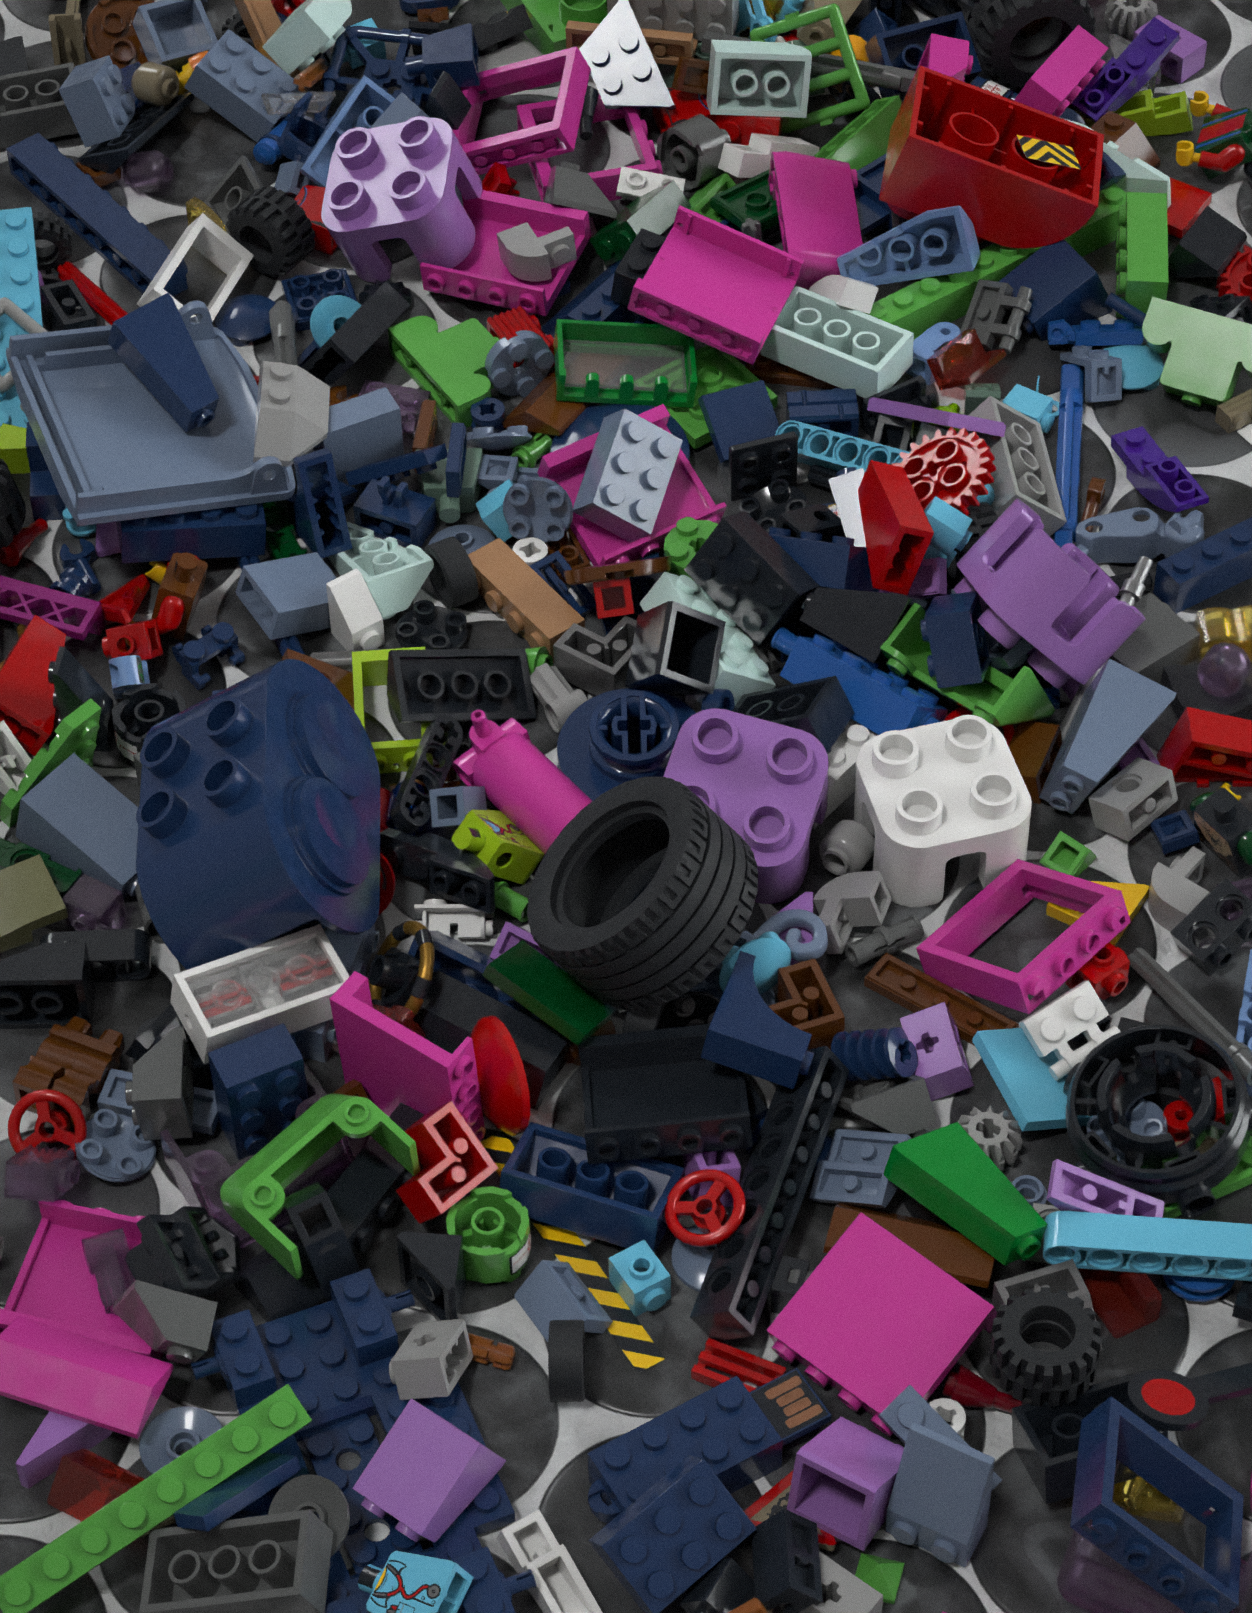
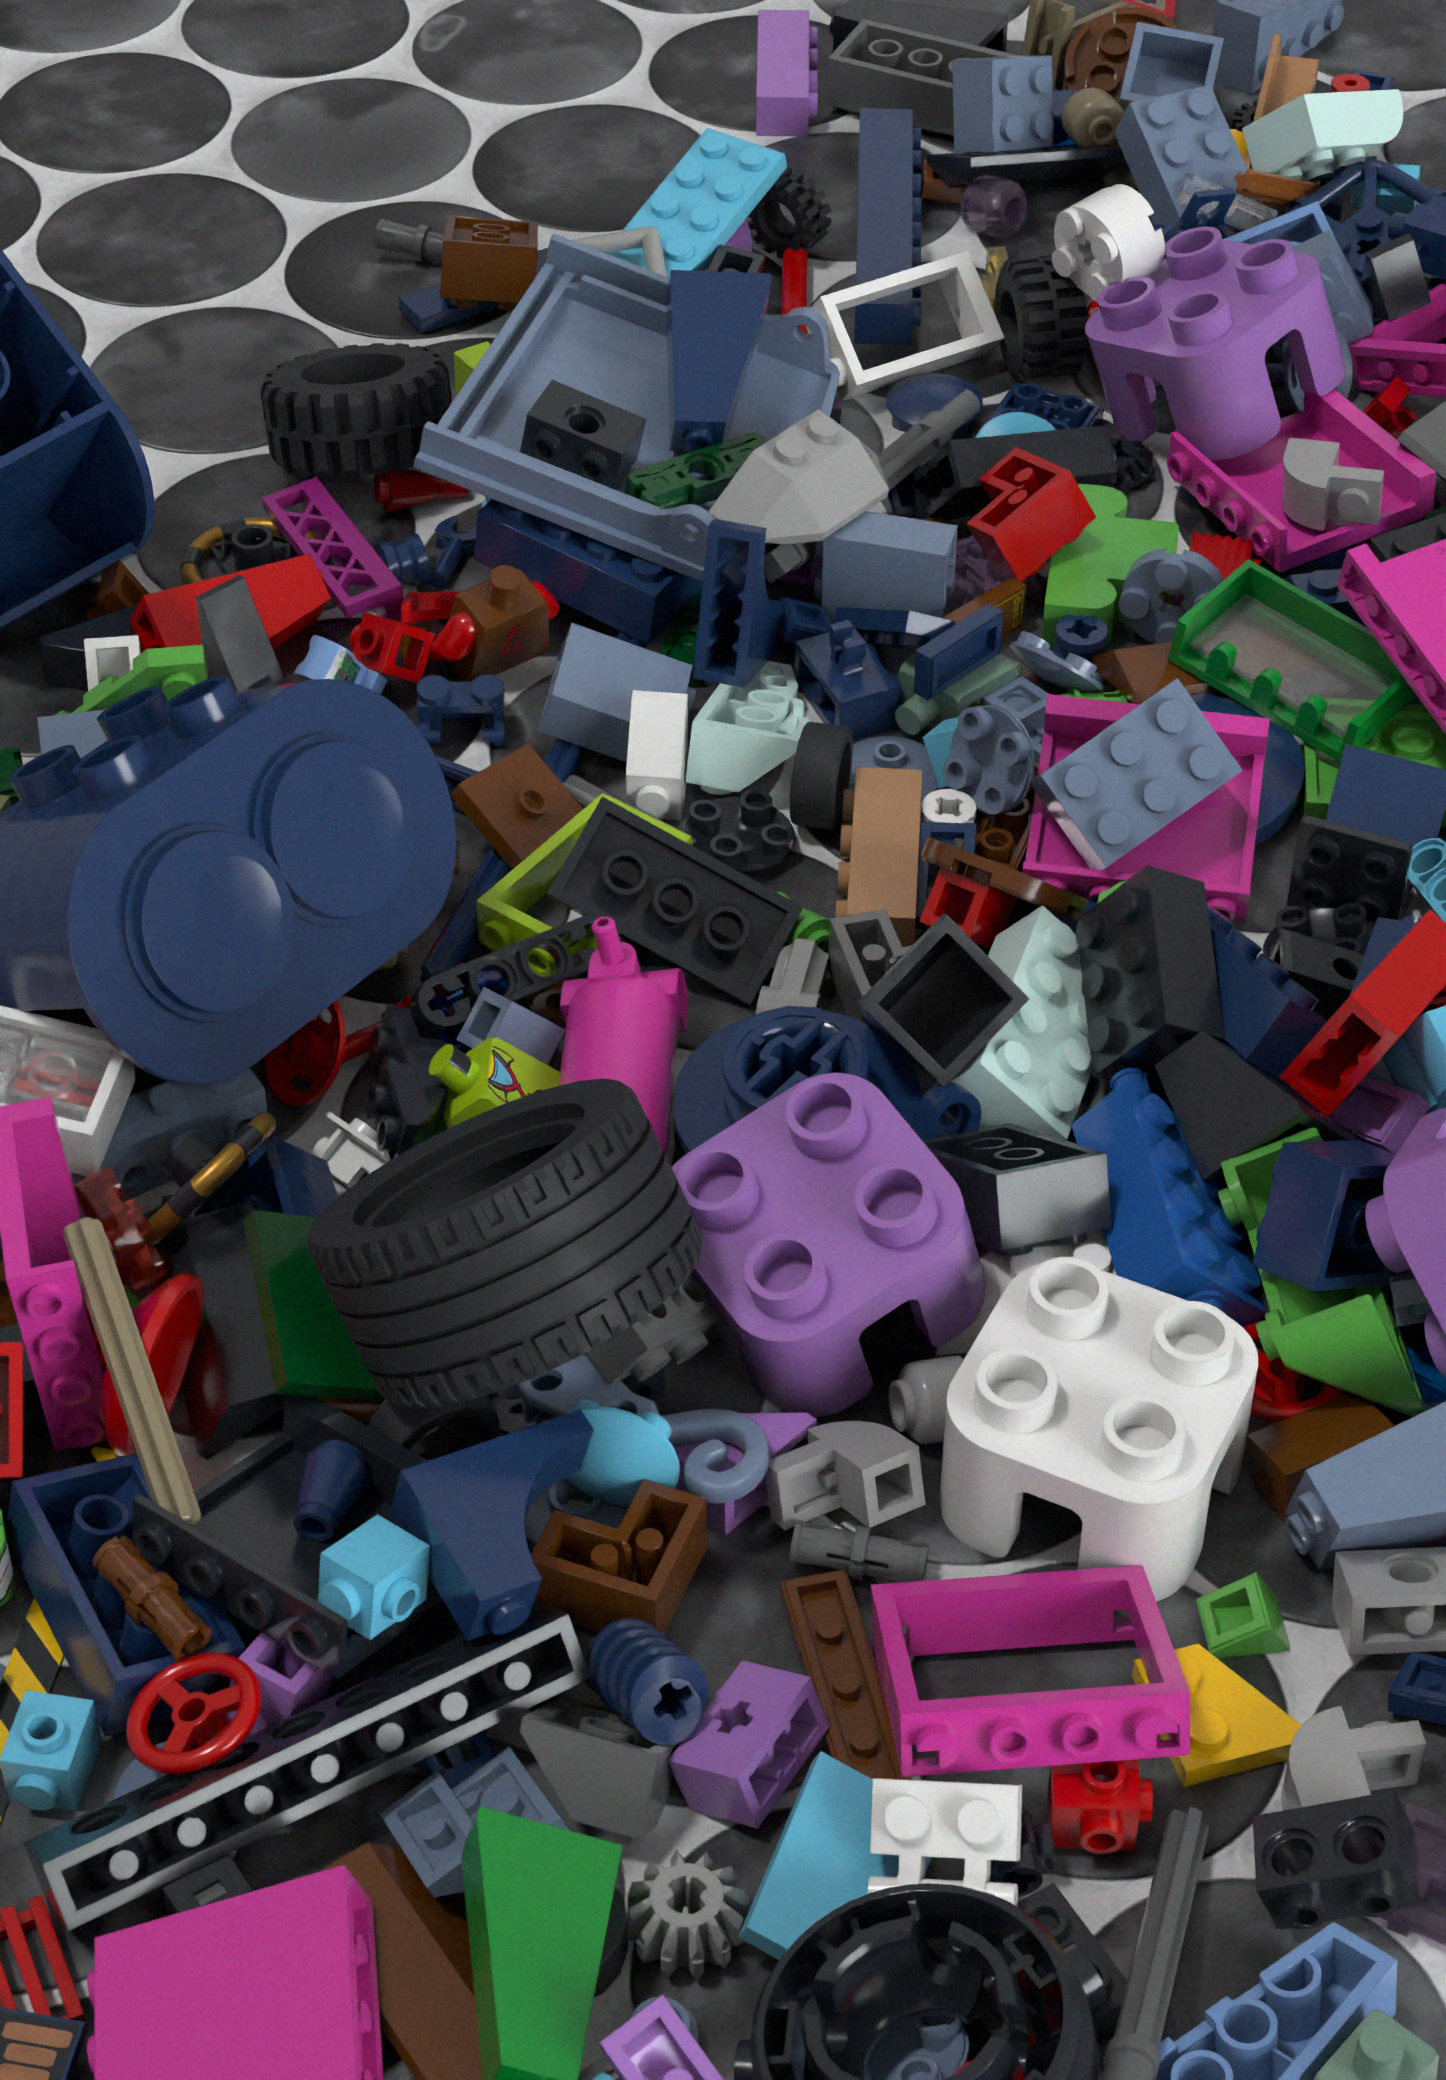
camera: 40 degrees right, 5 degrees down
none -> dark tan axle [63,1217,201,1526]
none -> reddish brown pin [92,1536,212,1661]
none -> dark blue cone [293,1440,369,1542]
none -> medium azure brick [318,1514,430,1640]
none -> black brick [520,380,646,490]
none -> dark green piece [625,432,766,509]
none -> red brick [966,447,1096,582]
none -> white brick [1052,184,1165,302]

